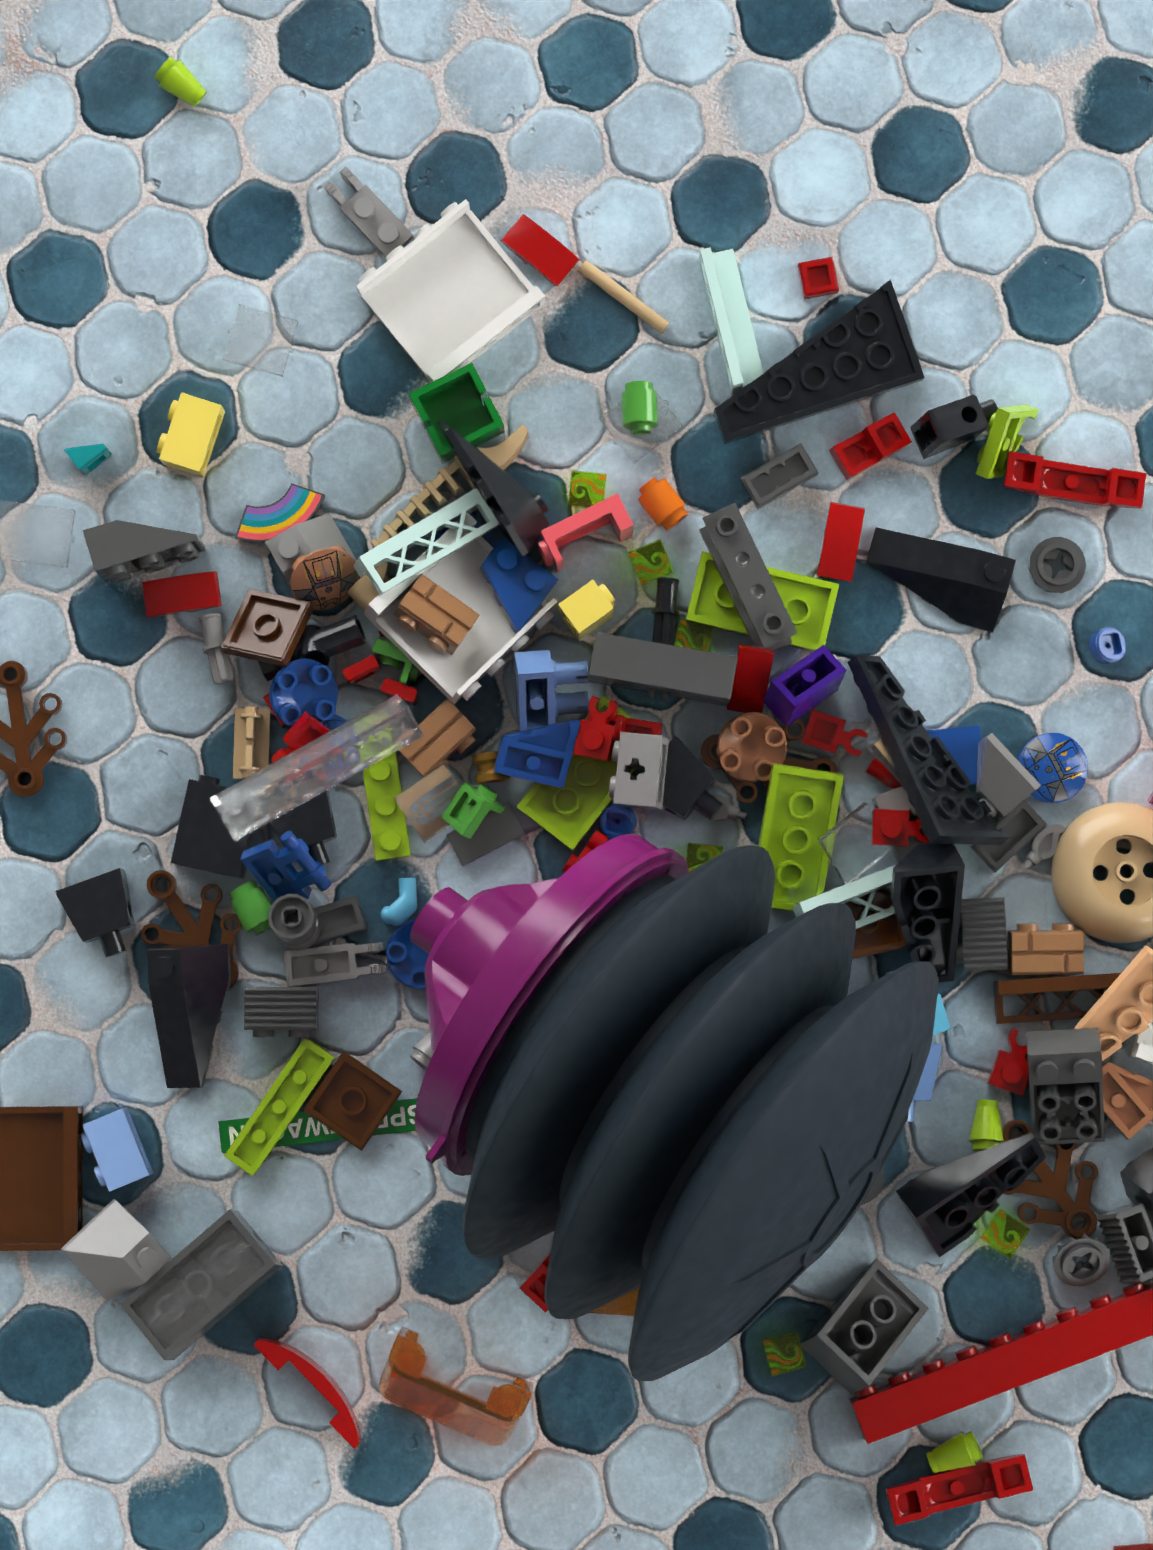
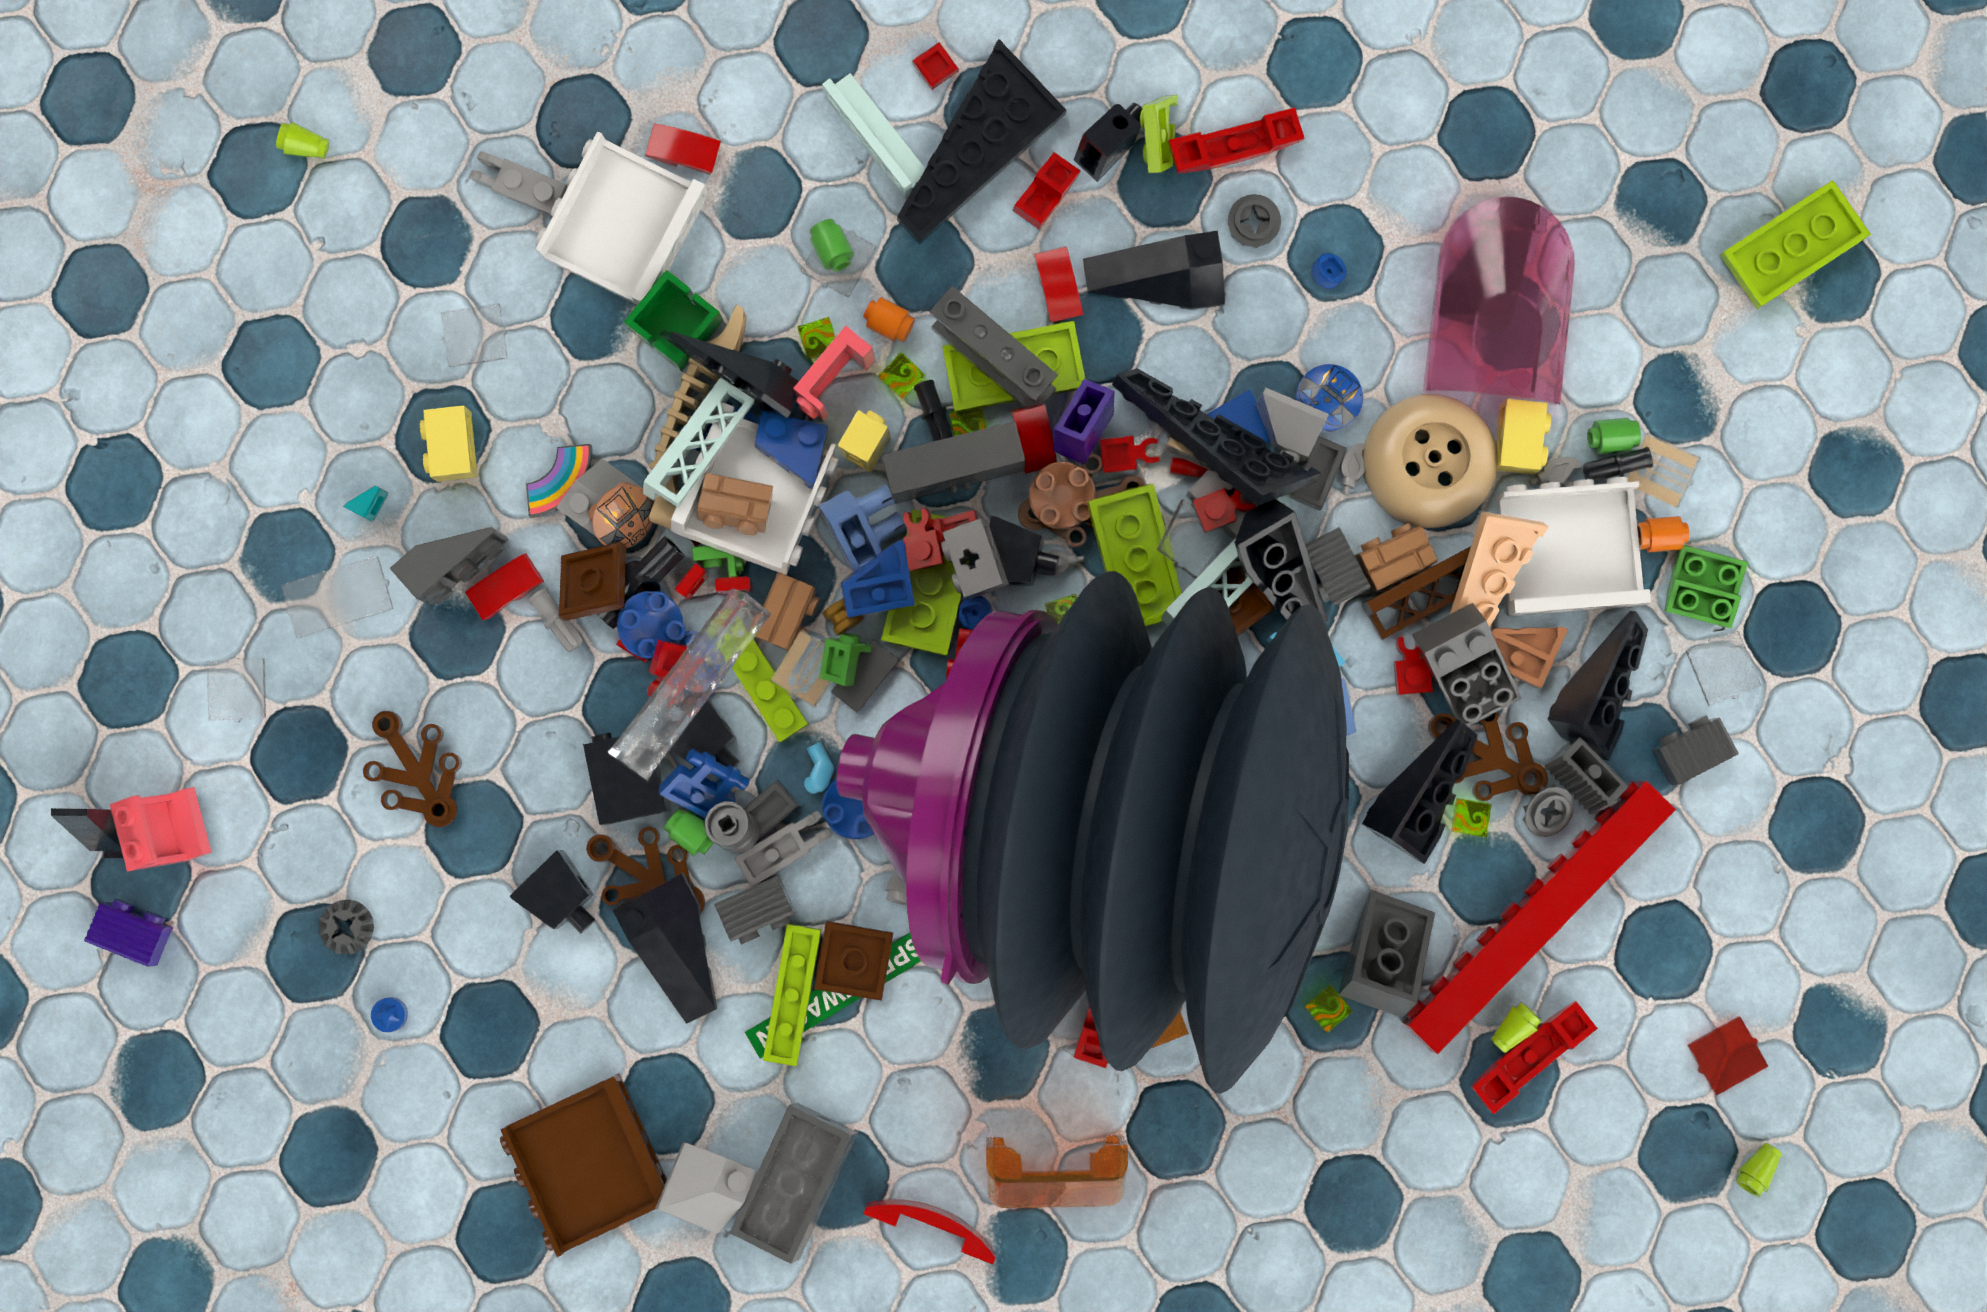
camera: 25 degrees left, 0 degrees up
light blue brick [81,1107,154,1192] -> none
tan hinge [233,706,271,780] -> none
tan bar [578,260,670,334] -> none
dark grey plate [740,443,819,510] -> none
lime cone [968,1099,1004,1152] -> none

